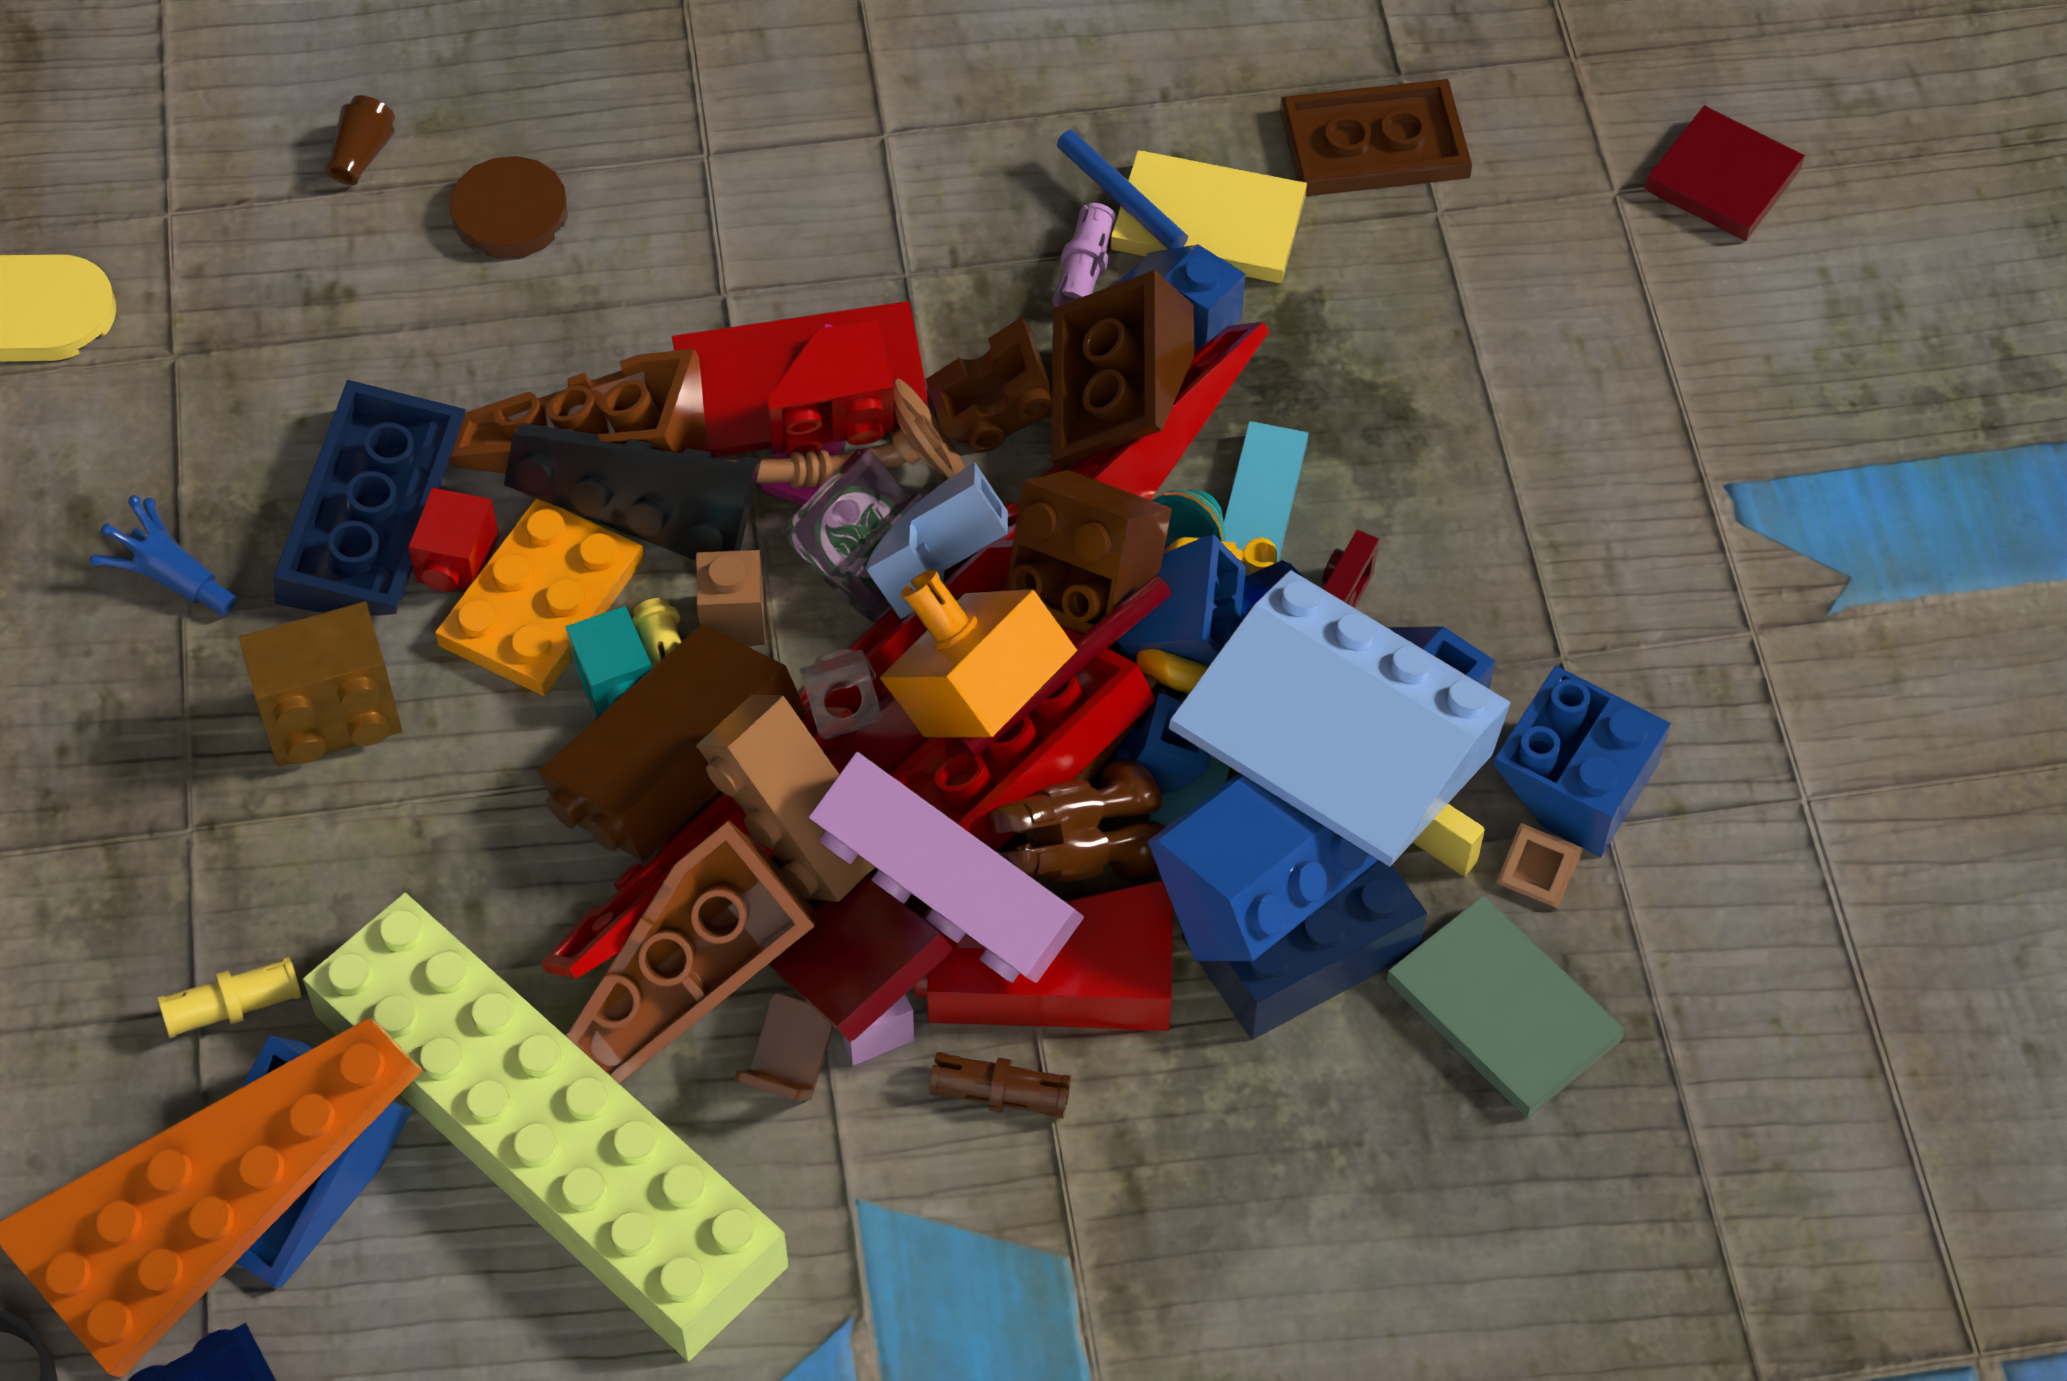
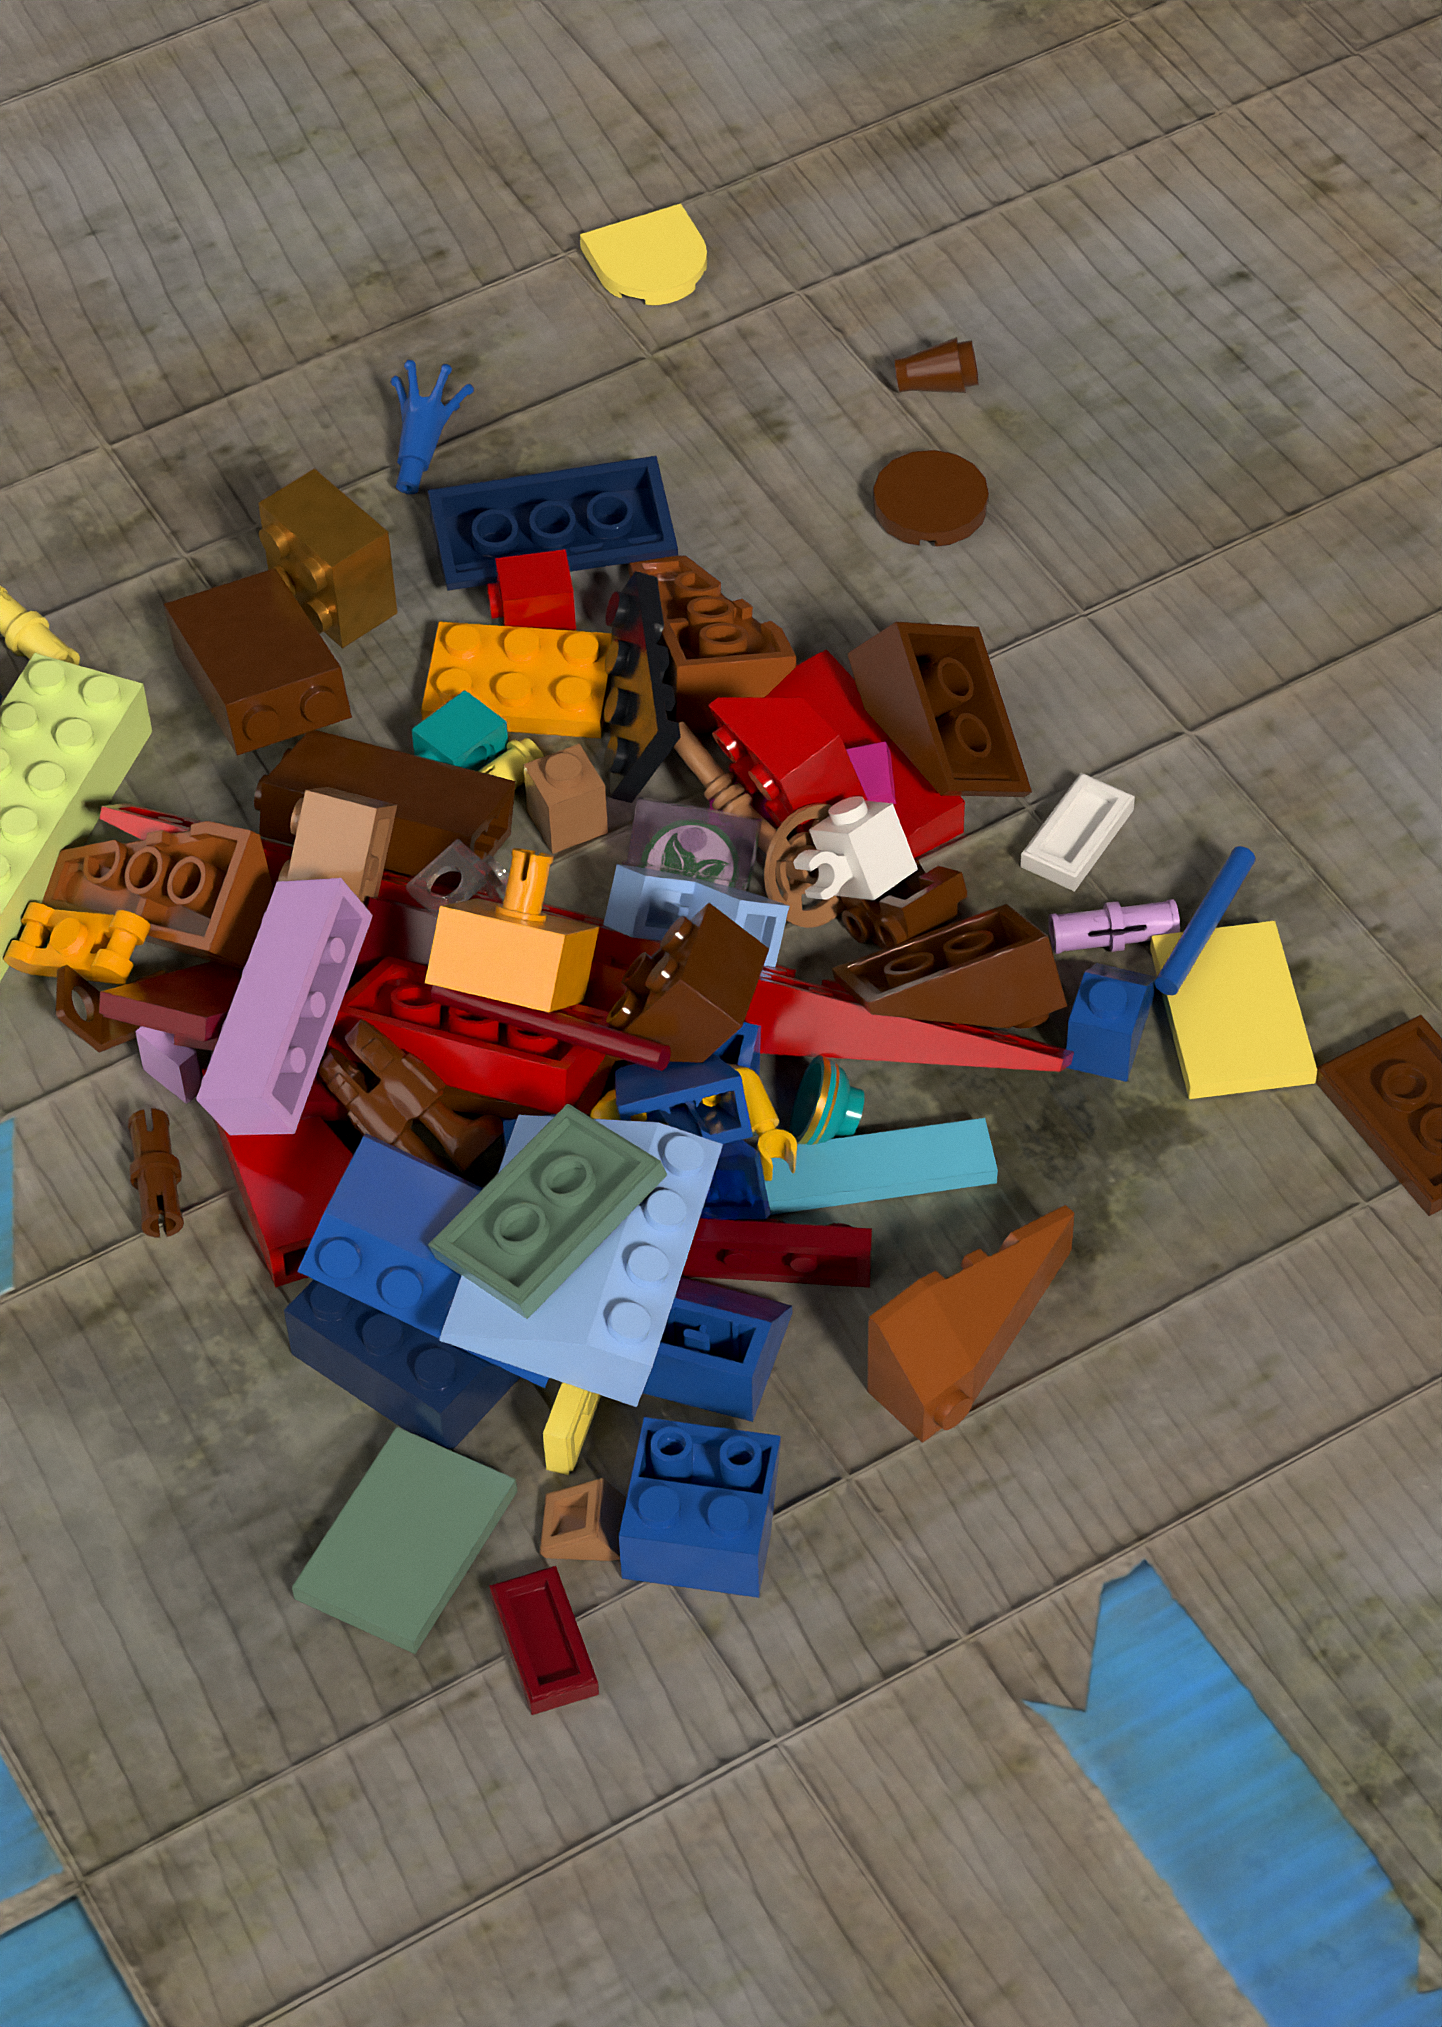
camera: 70 degrees right, 5 degrees down
none -> light orange plate [3,902,151,984]
none -> reddish brown brick [163,568,352,756]
none -> sand green tile [428,1103,667,1319]
none -> dark red tile [489,1566,599,1715]
none -> white brick [793,796,918,900]
none -> reddish brown slope [847,622,1032,797]
none -> dark orange wedge [867,1205,1075,1443]
none -> white tile [1021,773,1135,892]

